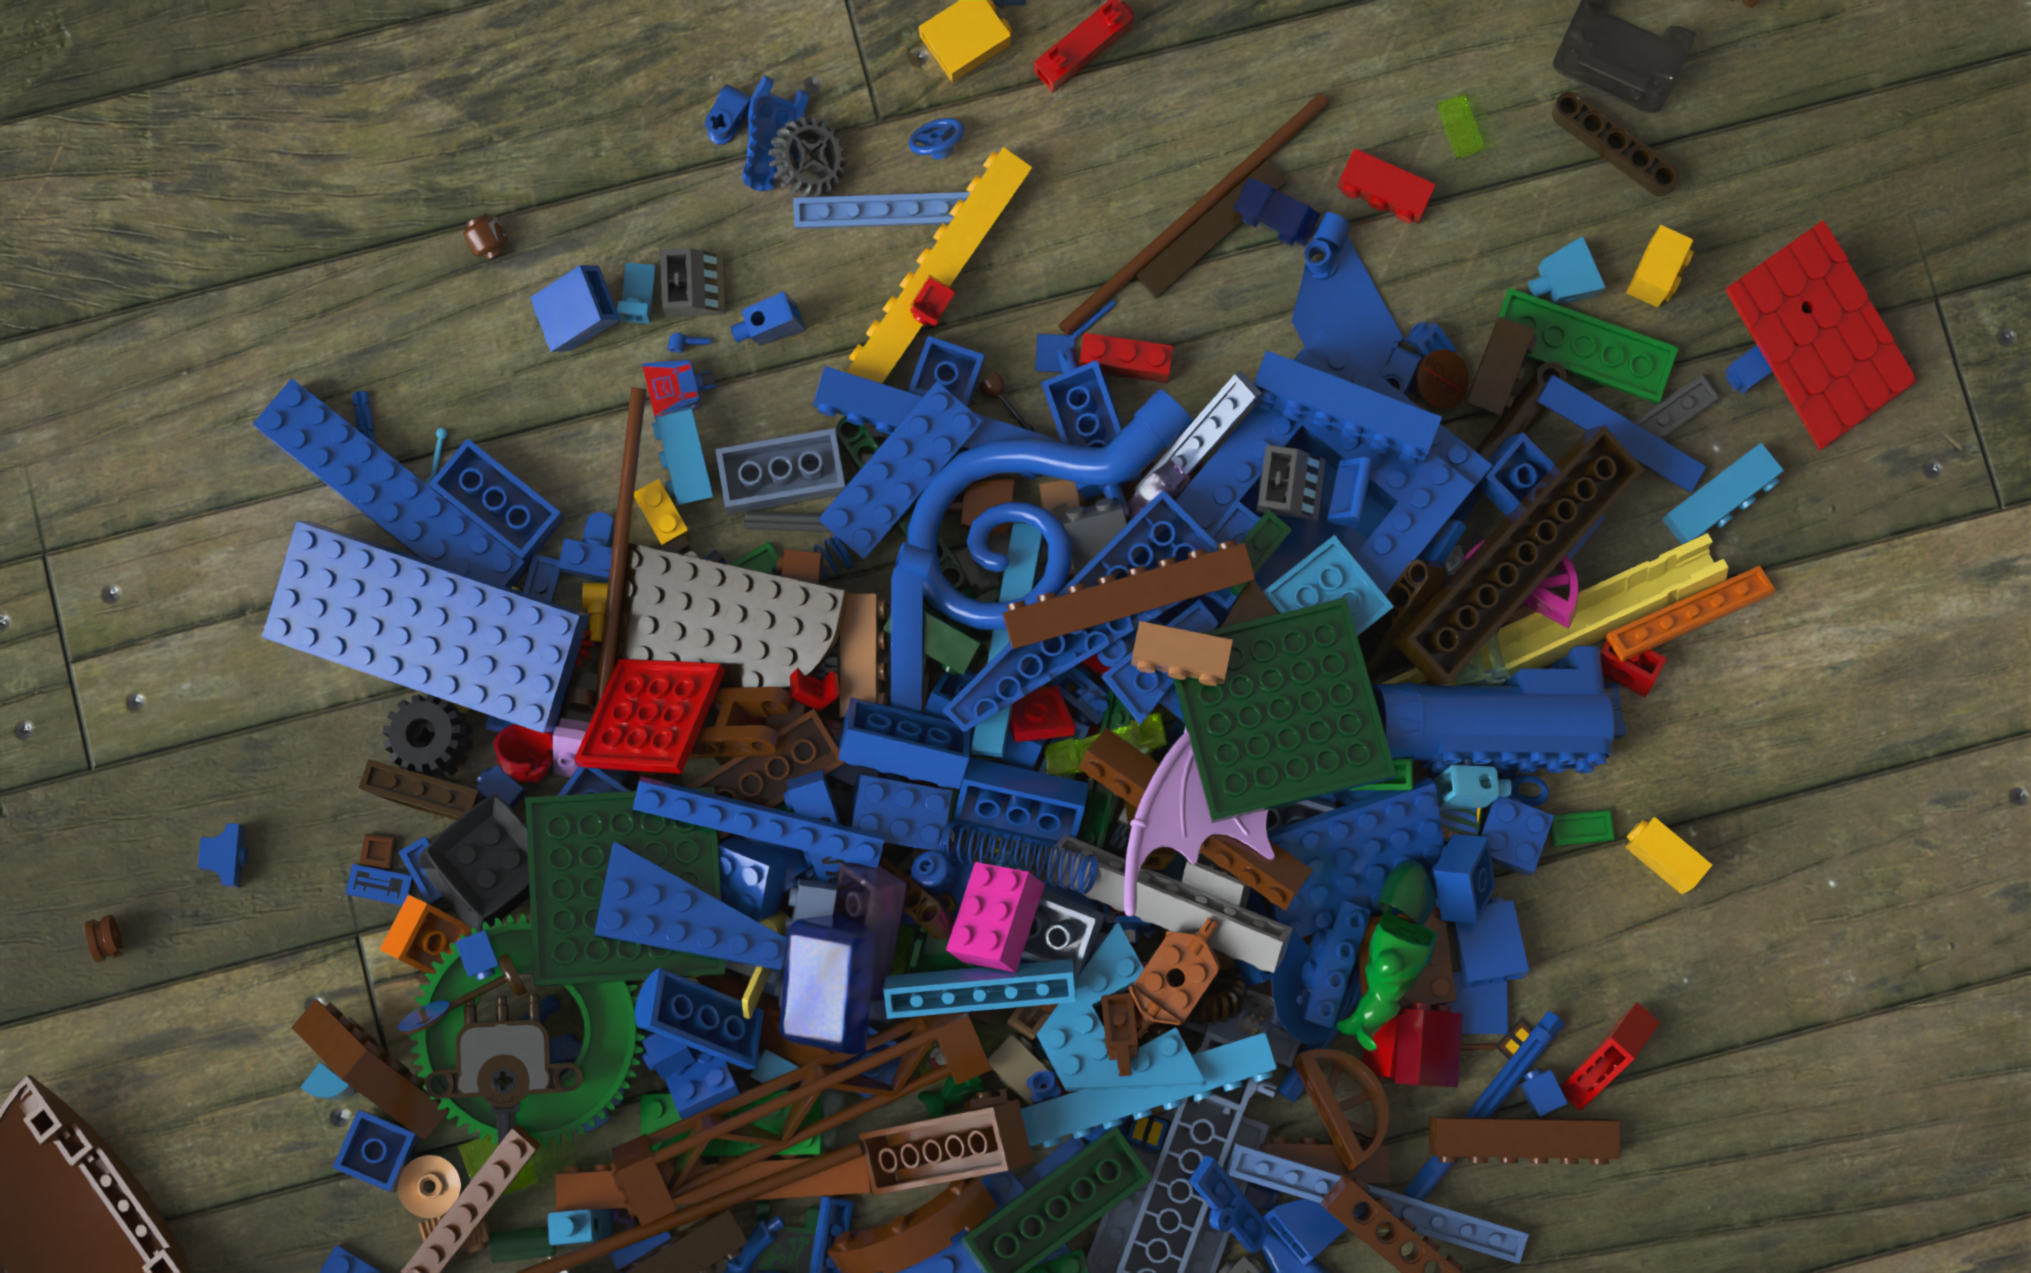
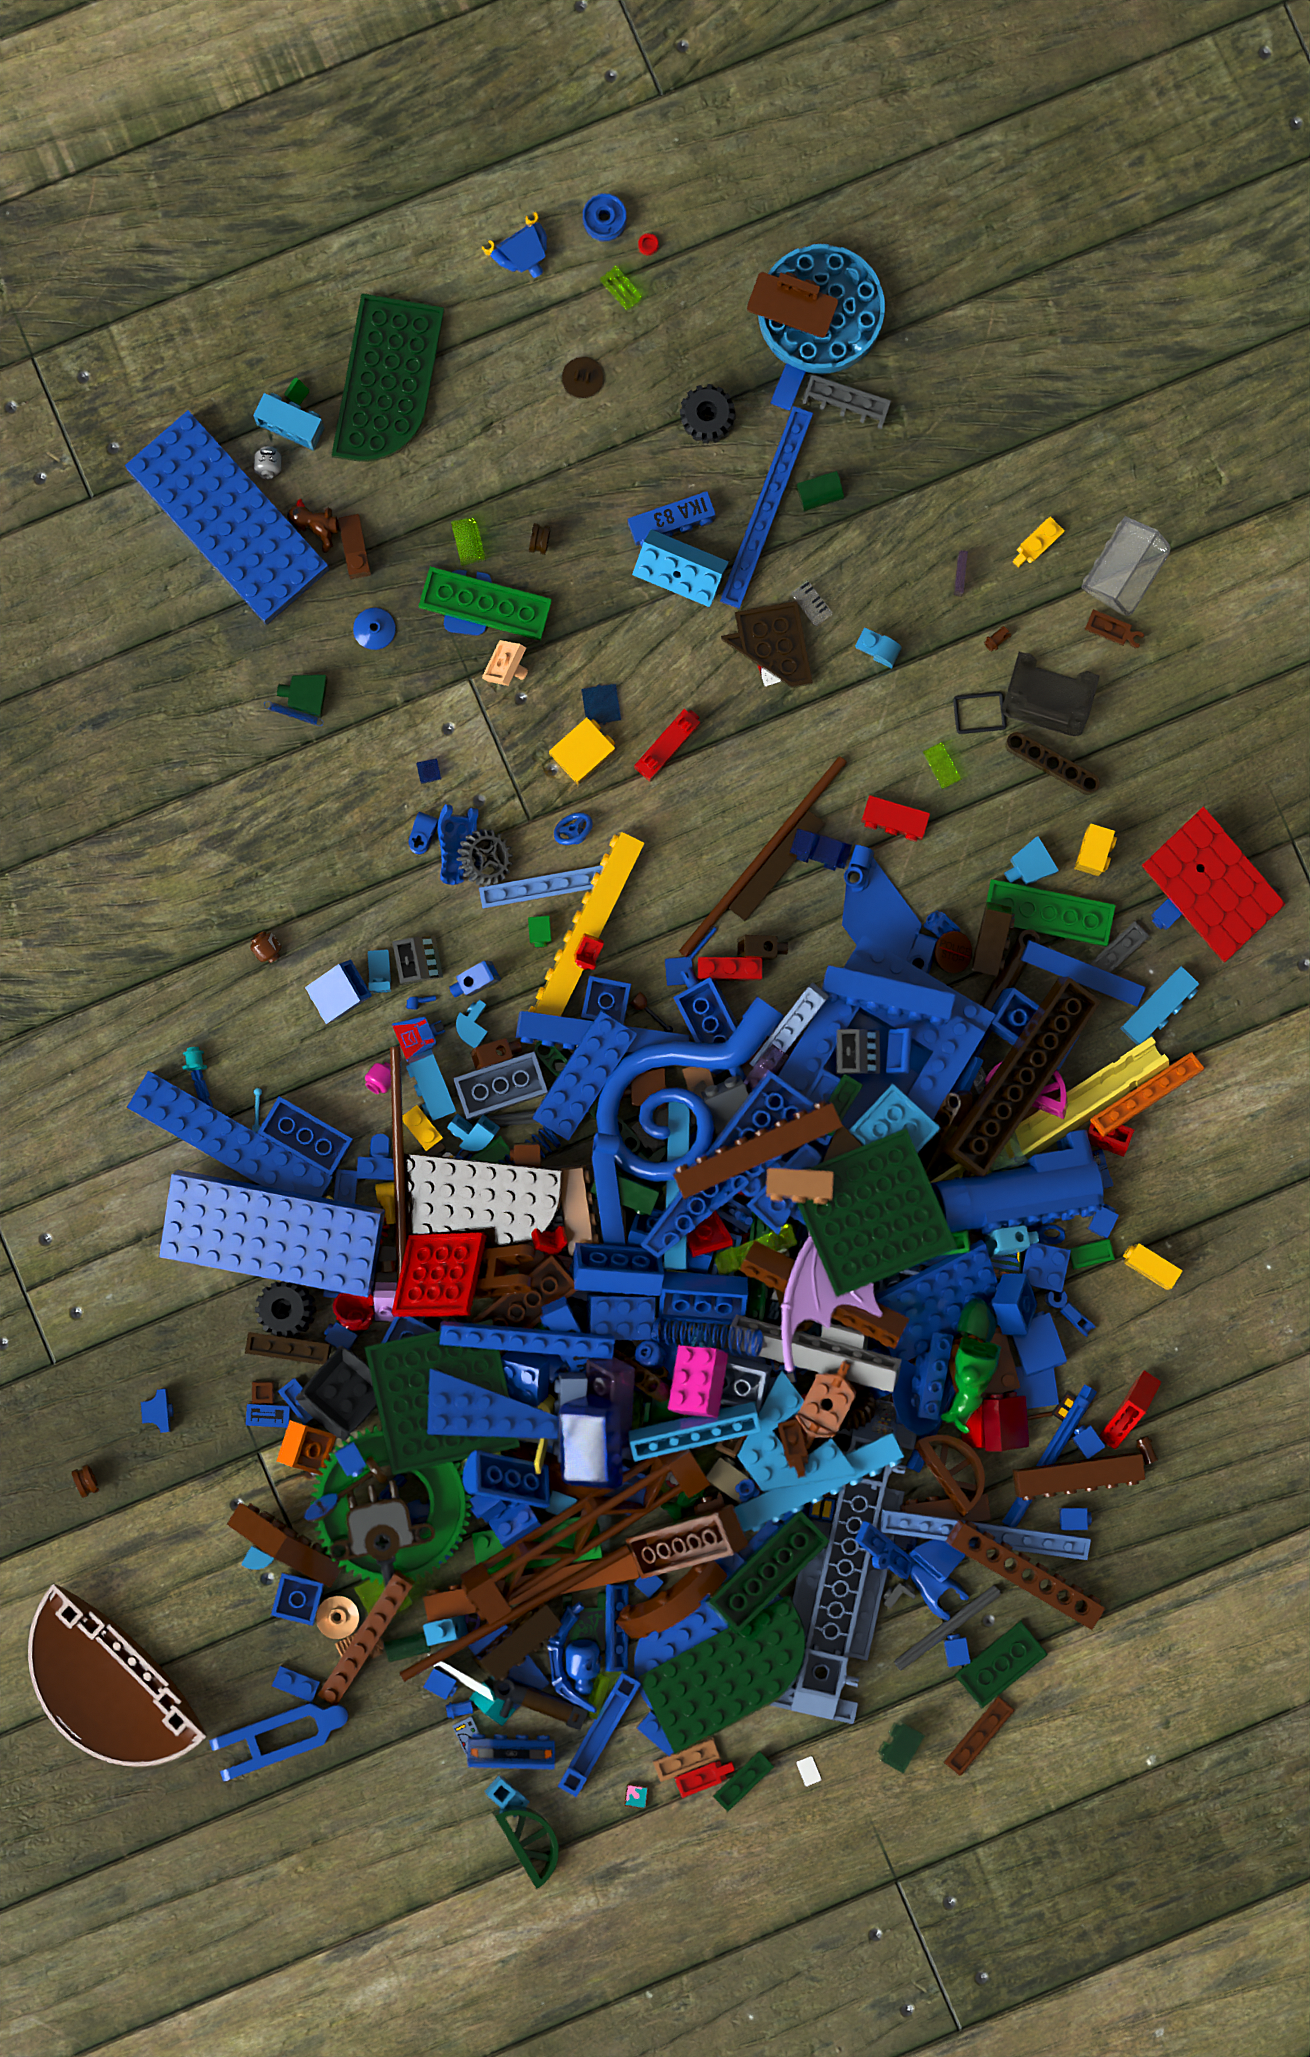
camera: 10 degrees left, 5 degrees up
none -> teal brick [182,1047,207,1071]
none -> dark pink head [365,1062,391,1094]
none -> clear blue plate [416,758,442,784]
none -> dark azure brick [447,1114,500,1151]
none -> dark azure brick [456,1000,488,1049]
none -> reddish brown torso [470,1038,522,1071]
none -> green brick [528,916,551,948]
none -> blue tile [634,1575,664,1598]
none -> dark brown torso [737,935,788,960]
none -> black piece [953,692,1007,734]
none -> blue piece [1045,1291,1096,1337]
none -> blue brick [1059,1508,1091,1530]
none -> blue brick [1087,1204,1119,1239]
none -> reddish brown pin [1136,1436,1158,1465]

